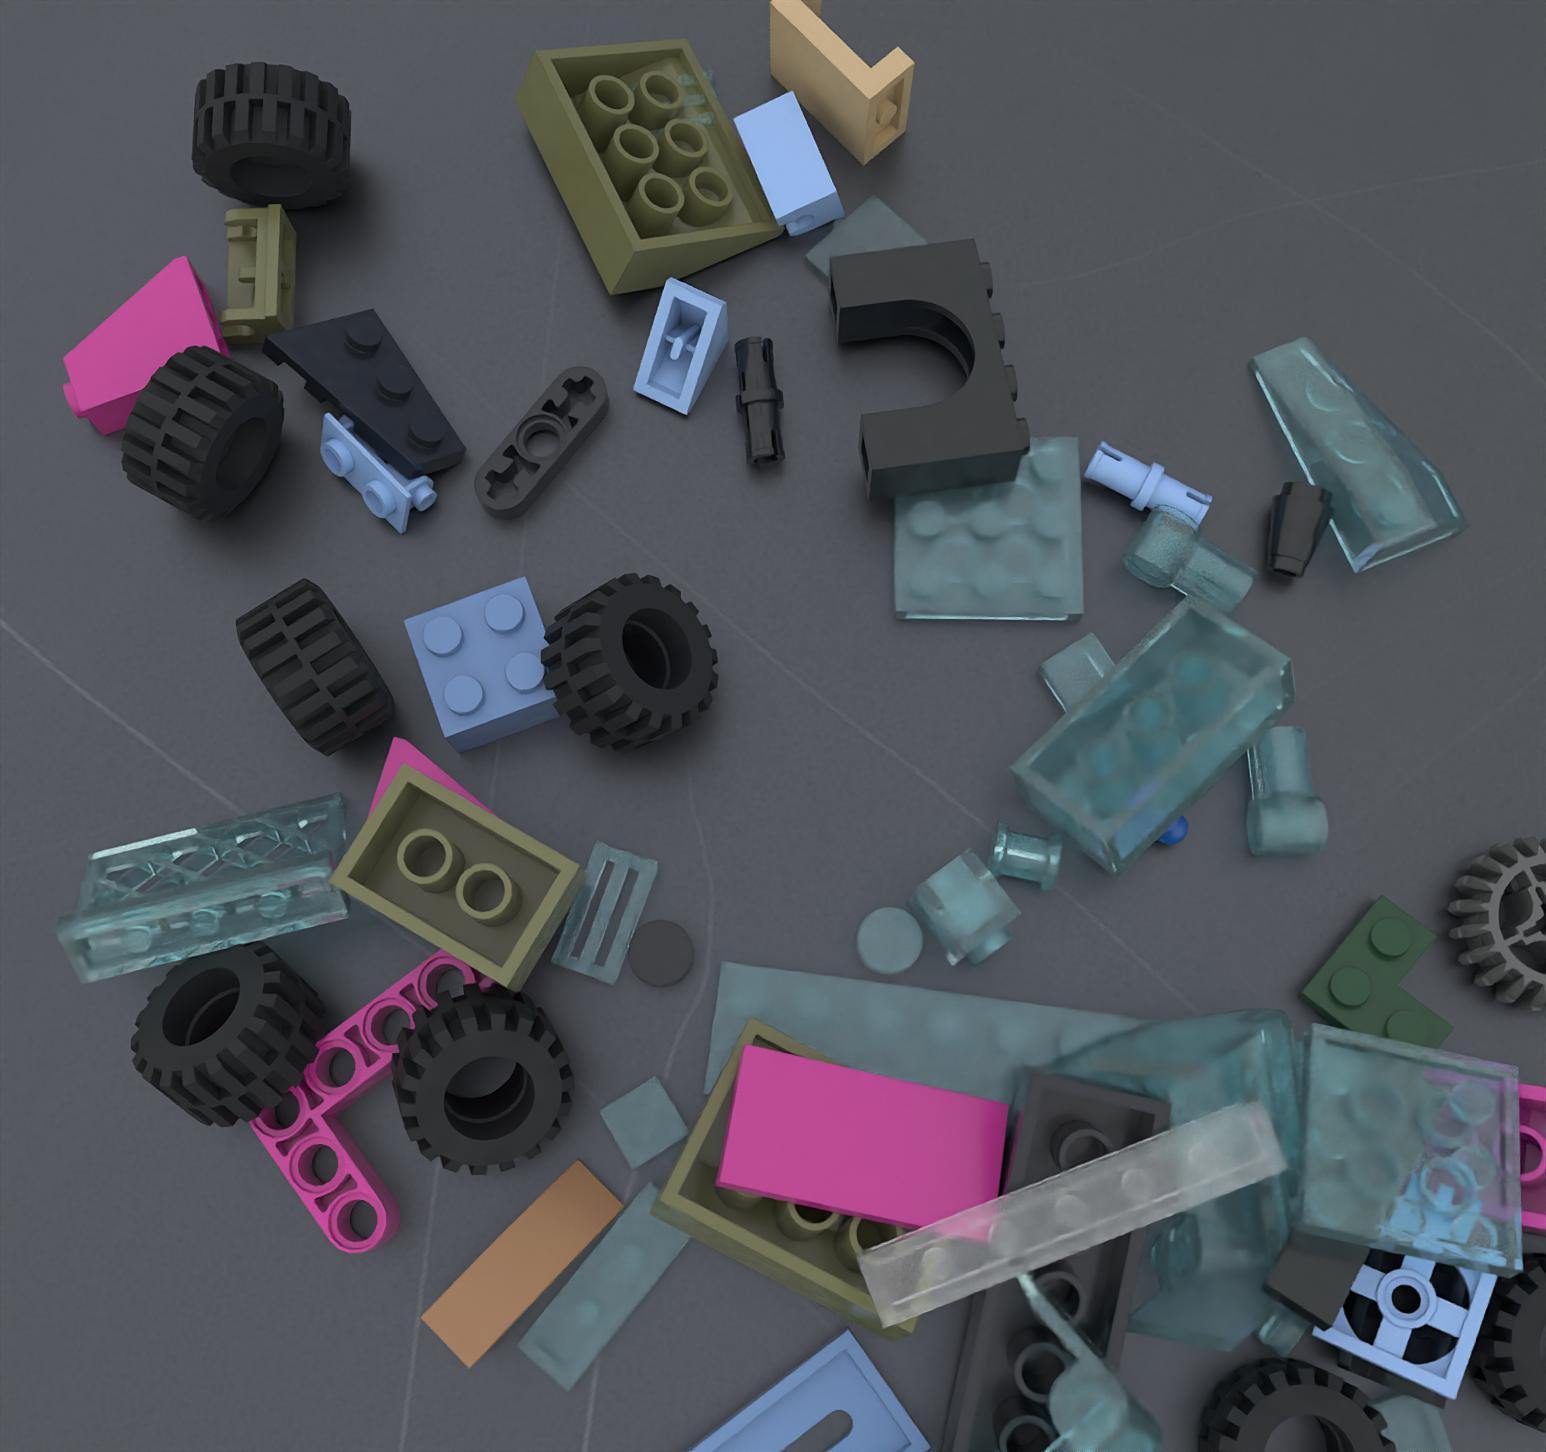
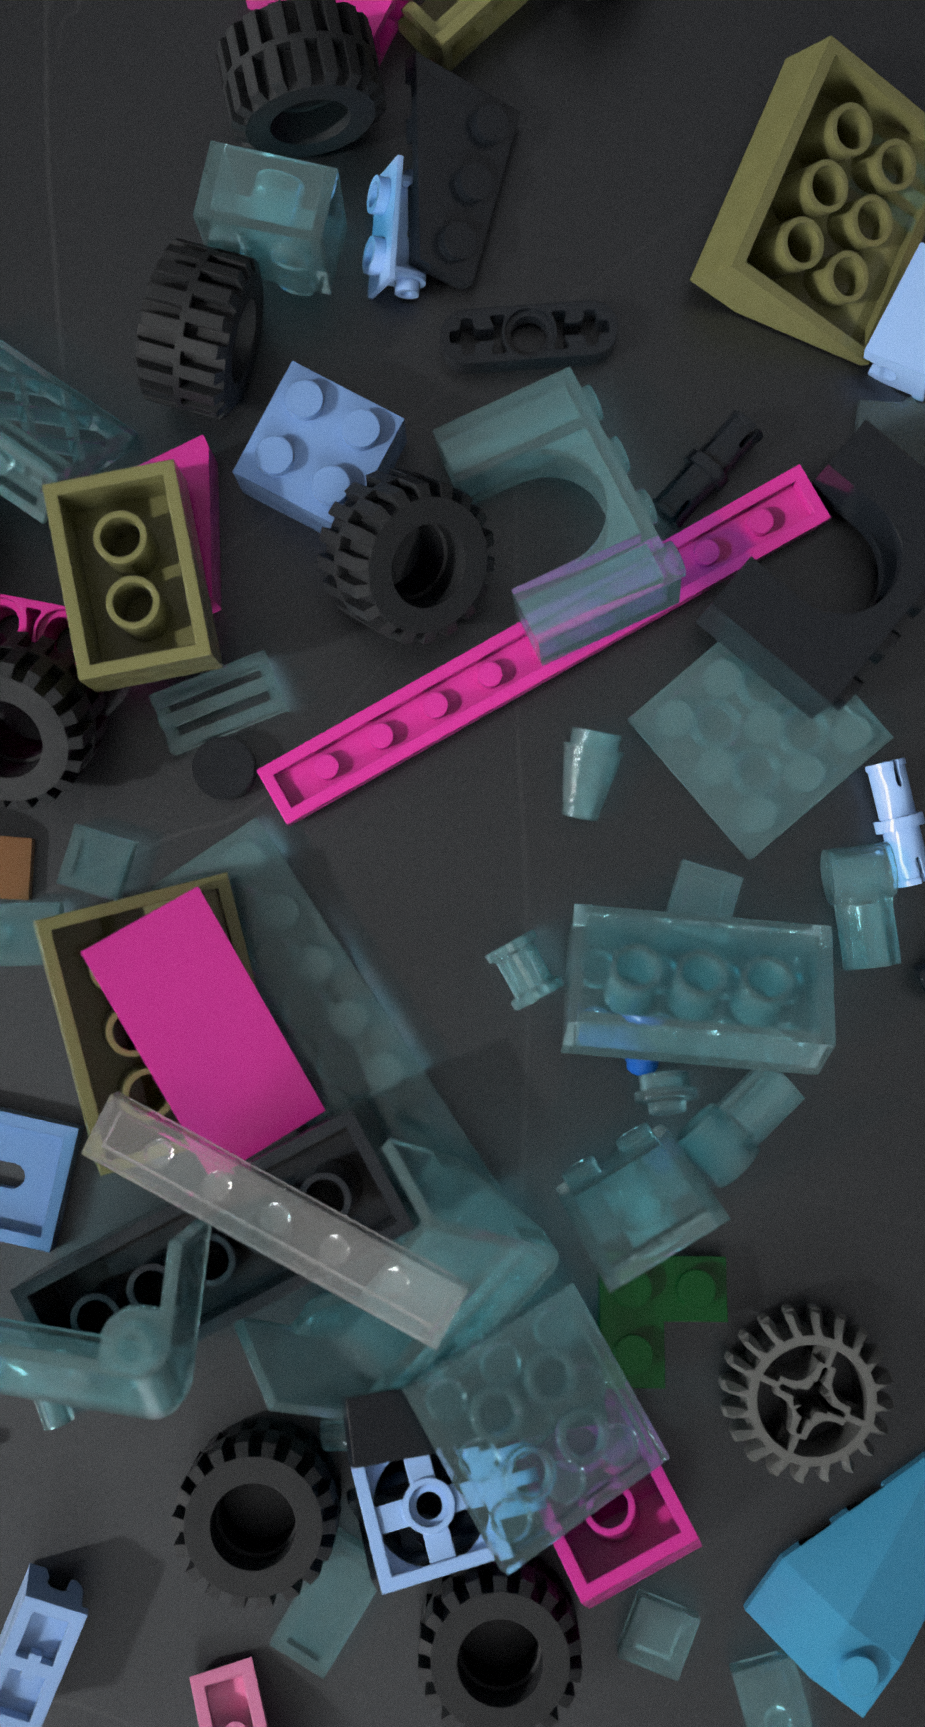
camera: 50 degrees right, 10 degrees up
light blue slope [633,277,729,415] -> none
clear light blue tile [856,907,923,974] -> none
clear light blue brick [906,847,1021,967] -> none
none -> clear light blue brick [193,140,347,296]
none -> dark pink plate [256,464,831,826]
none -> clear light blue arch [433,366,686,666]
none -> clear light blue slope [555,1122,730,1292]
none -> clear light blue cone [562,727,625,821]
none -> clear light blue plate [634,1071,698,1116]

